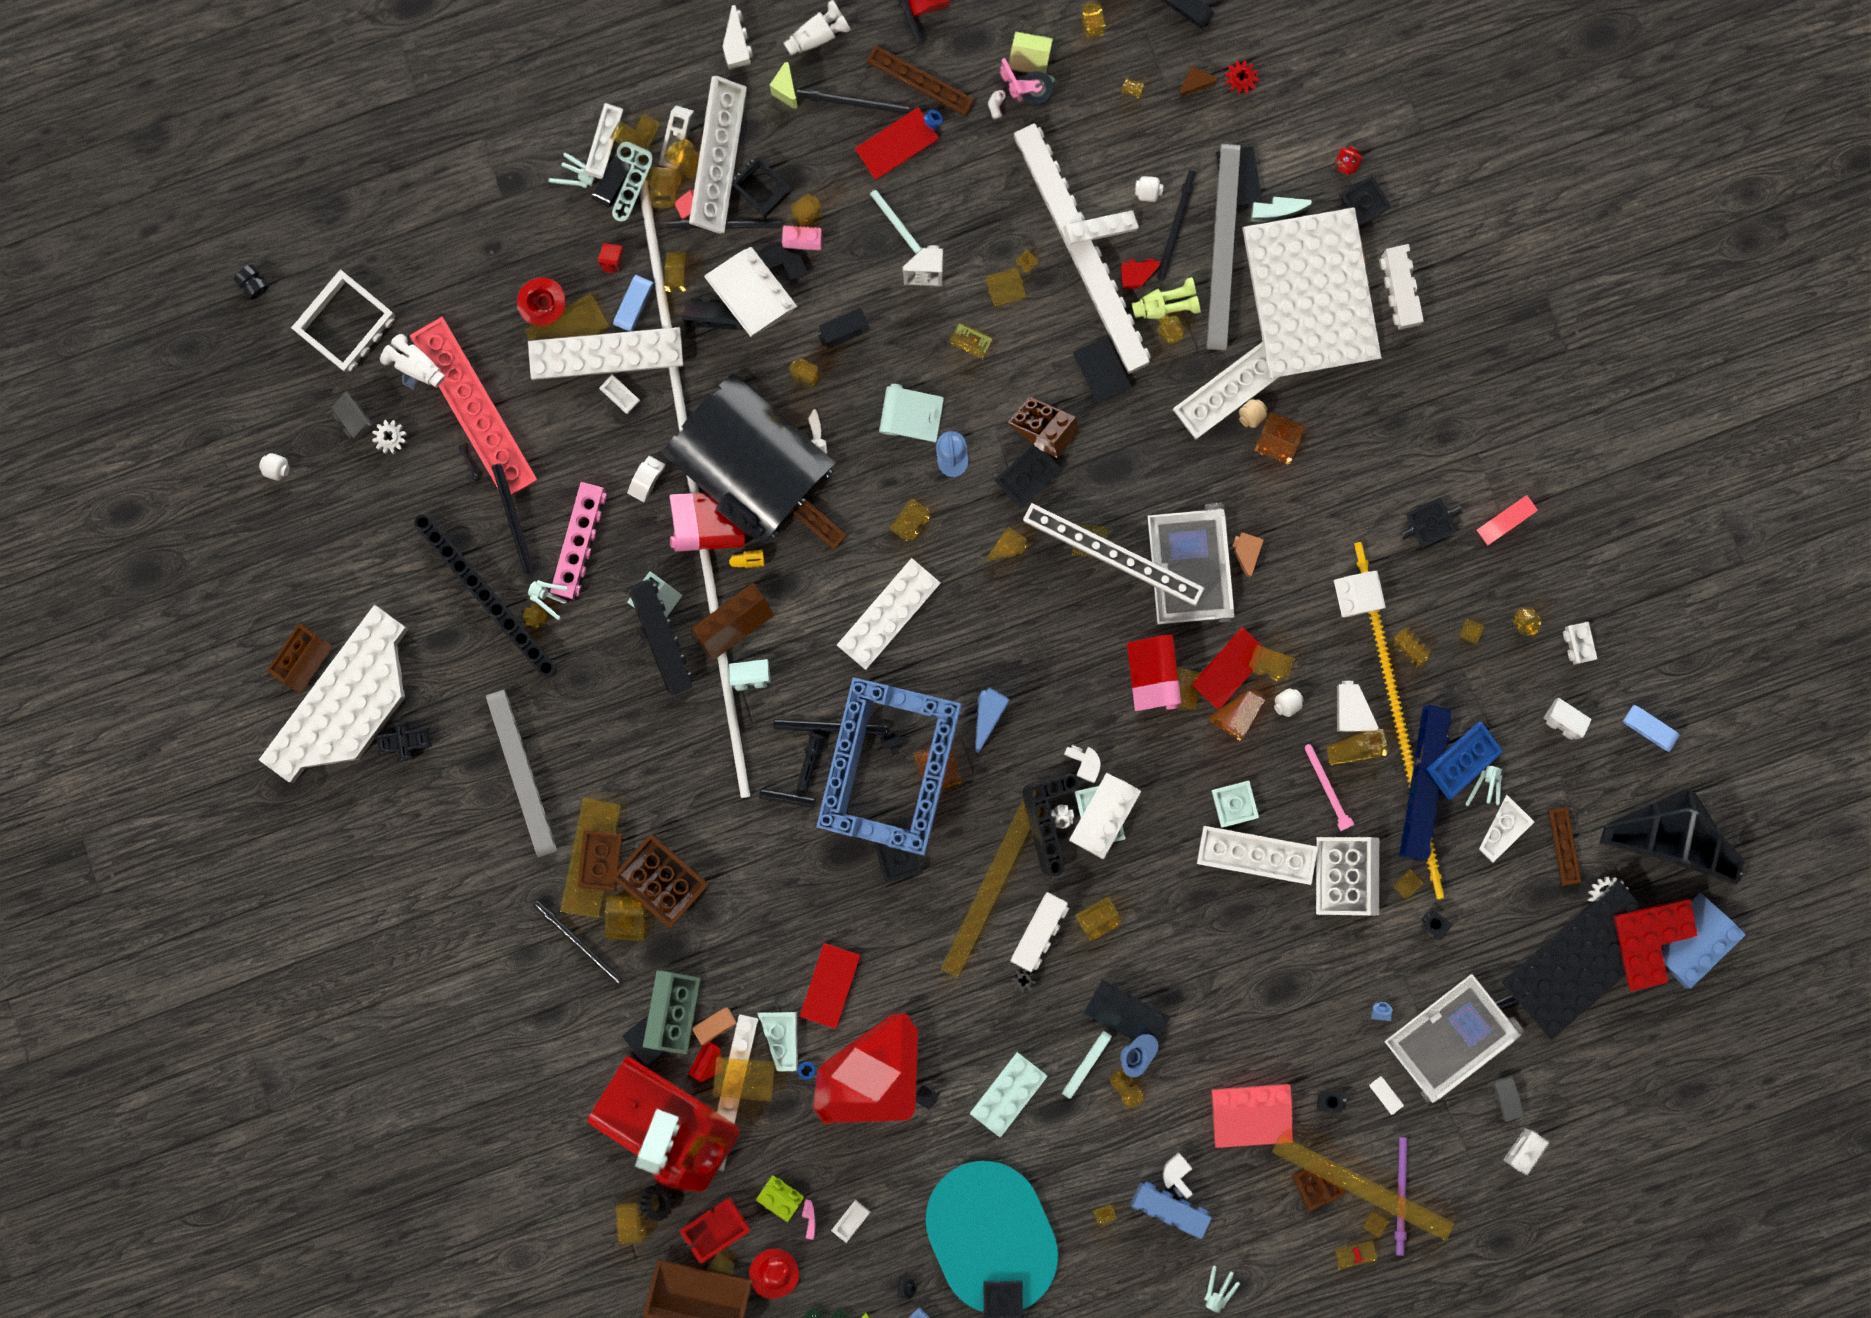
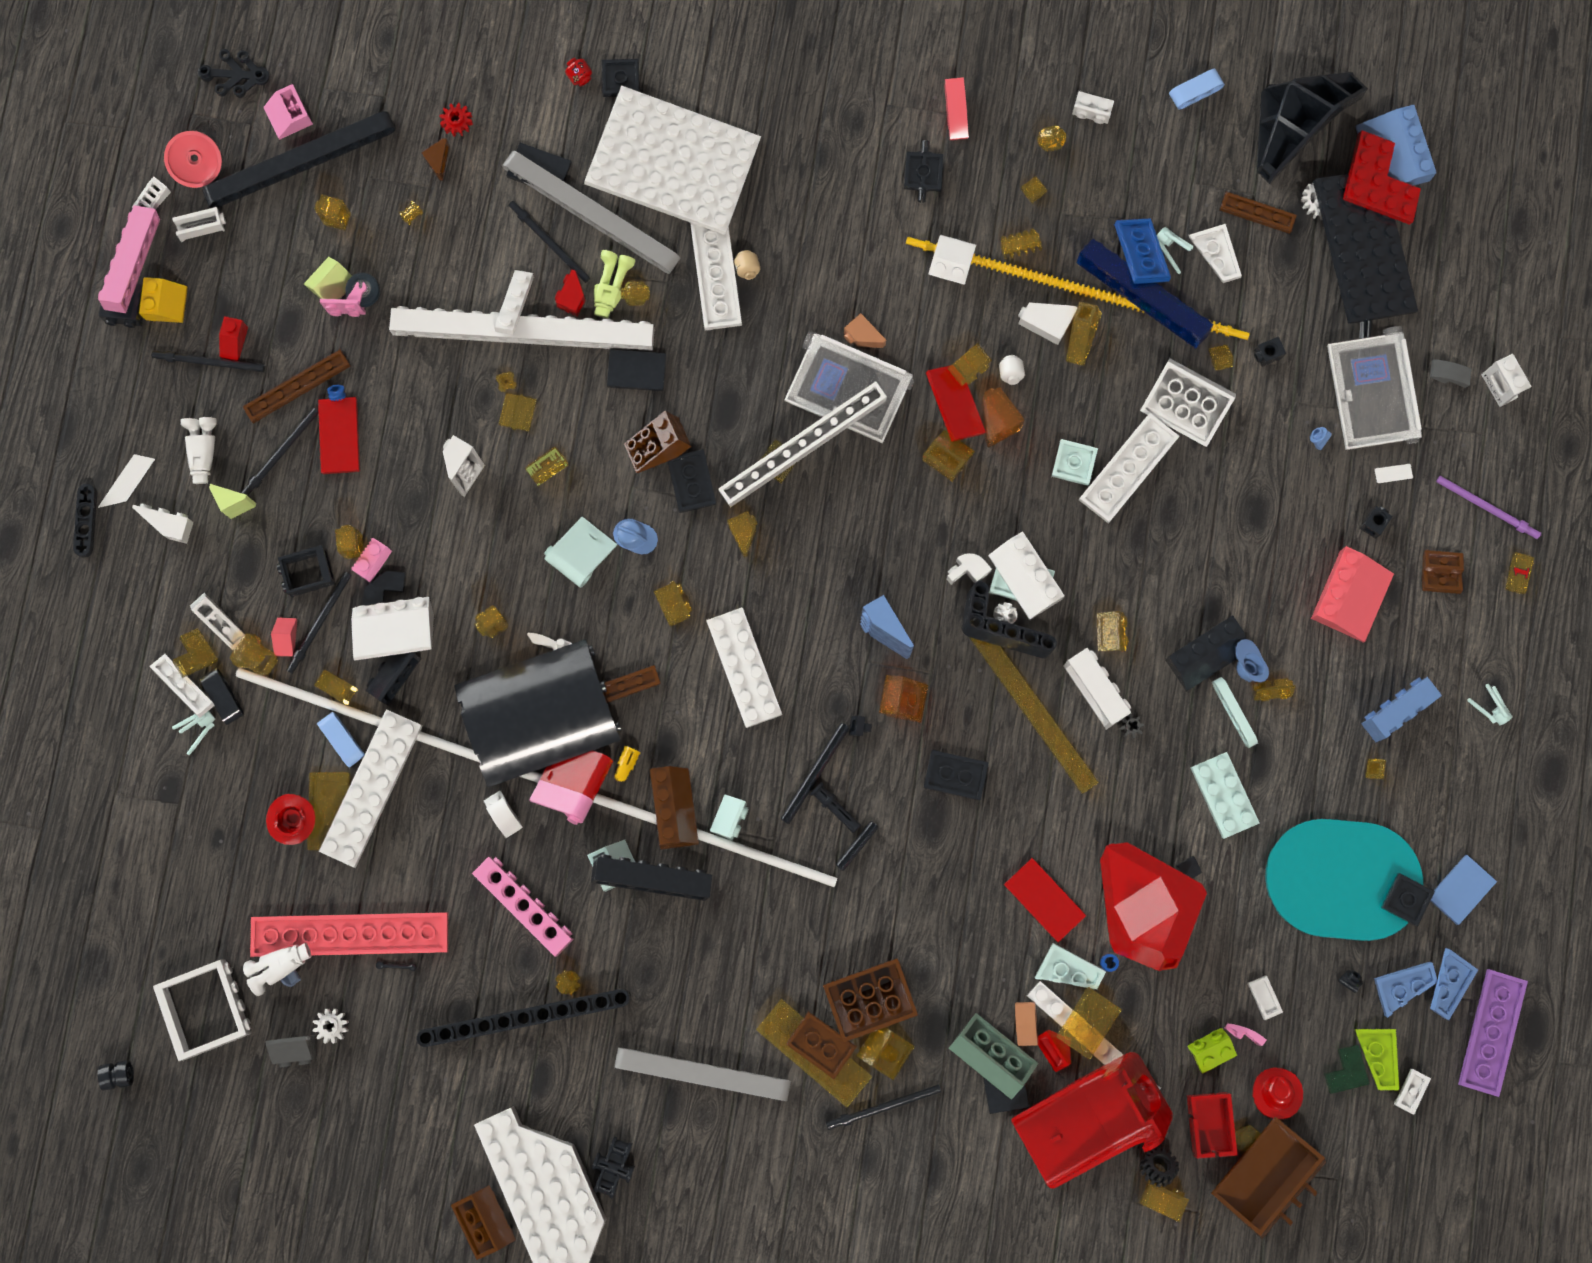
camera: 65 degrees left, 5 degrees down
white head [259,453,290,481] -> none
black axle [492,463,534,574] -> none
light aqua plant [528,580,568,620] -> none
red slope [597,243,624,274] -> none
white plate [599,375,640,415] -> none
light aqua beam [612,142,652,221] -> none
light aqua brick [635,1109,679,1173] -> none
clear yellow bracket [664,138,700,180] -> none
white plate [689,76,747,234] -> none
black hinge [715,494,765,540] -> none
medium blue slope [816,677,962,855] -> none
black window [817,308,870,349] -> none
light aqua bar [870,190,922,254] -> none
white arm [988,90,1005,119] -> none
red door [1127,635,1181,711] -> none
white head [1135,176,1163,202] -> none
white brick [1162,1152,1192,1199] -> none
light aqua slope [1251,197,1312,222] -> none
clear orange slope [1254,412,1305,464] -> none
clear yellow plate [1272,1135,1455,1241] -> none
bright pink piece [1305,744,1354,831] -> none
clear yellow tile [1362,1211,1389,1238] -> none
white wedge [1380,244,1424,330] -> none
white slope [1543,698,1591,740] -> none

